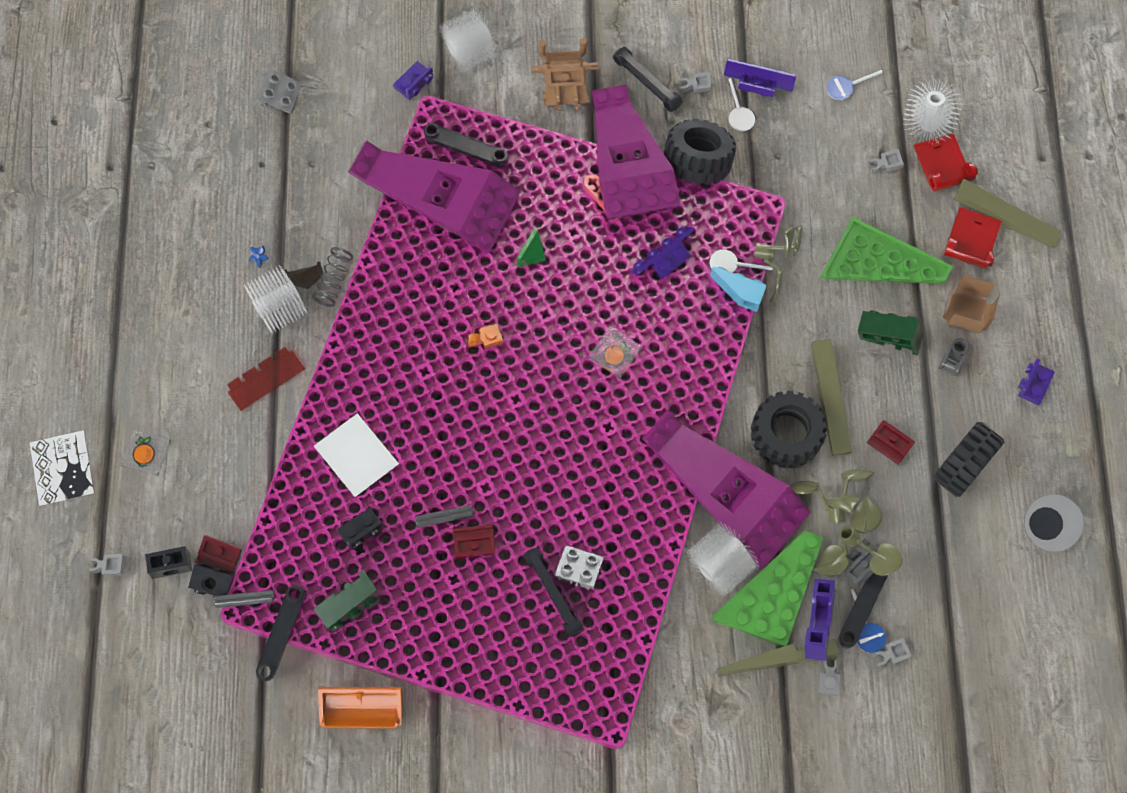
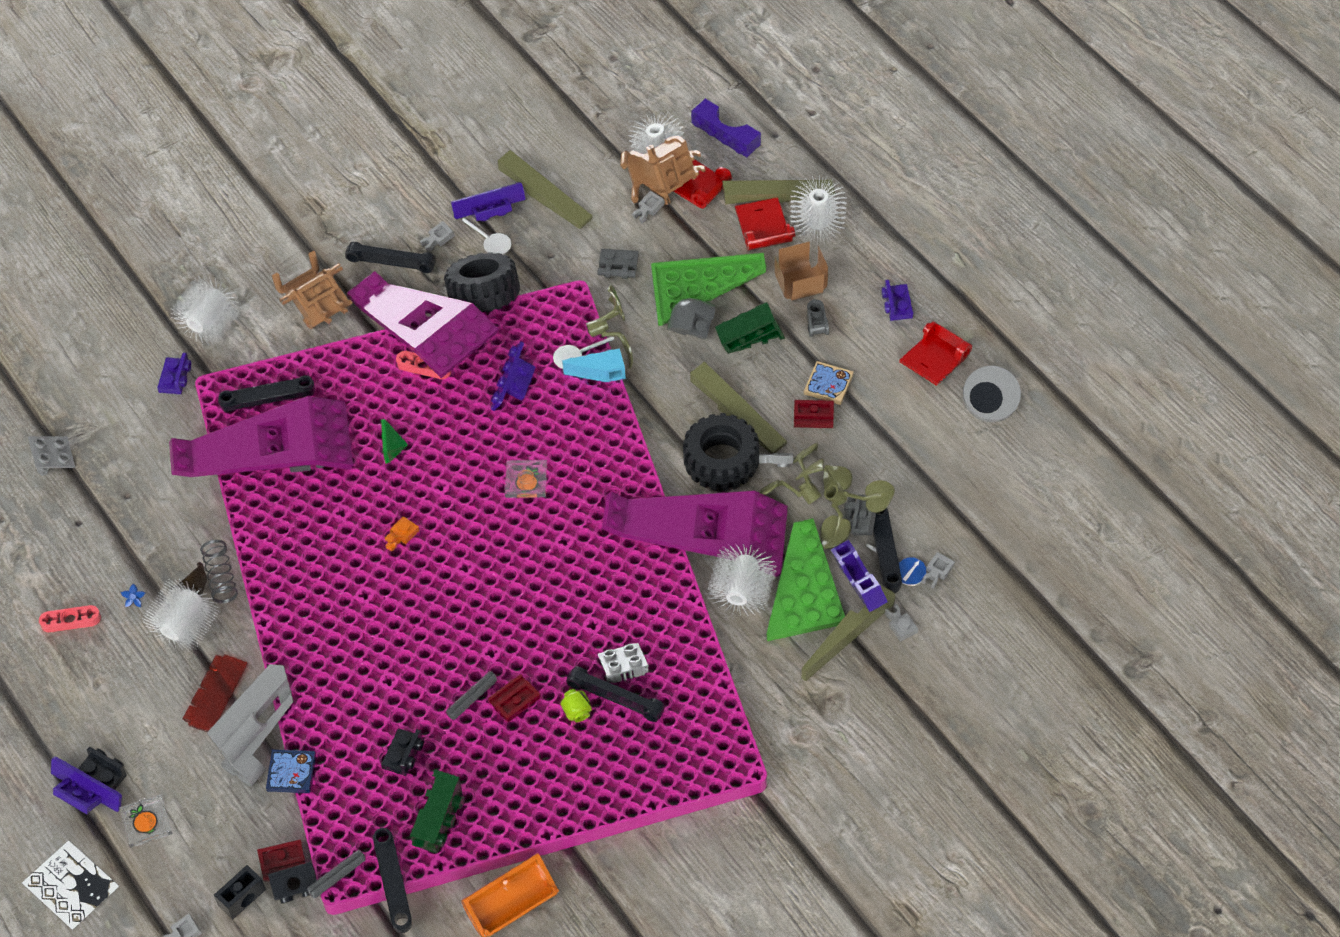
camera: 30 degrees left, 15 degrees down
white sticker [314,413,399,497] -> none
piece [826,70,883,100] -> none
black tyre [933,422,1005,497] -> none
none -> coral beam [39,605,101,632]
none -> dark purple bracket [51,756,122,814]
none -> black bracket [78,746,127,790]
none -> light grey panel [207,664,293,787]
none -> tile [266,749,316,793]
none -> olive slope [498,150,593,229]
none -> lime head [561,689,592,723]
none -> dark grey plate [597,249,639,279]
none -> medium nougat piece [620,136,706,205]
none -> dark grey brick [667,298,715,340]
none -> dark purple arch [691,98,761,158]
none -> light grey plate [759,453,793,467]
none -> white piece [790,175,847,244]
none -> tile [804,361,854,405]
none -> red door [899,321,972,386]

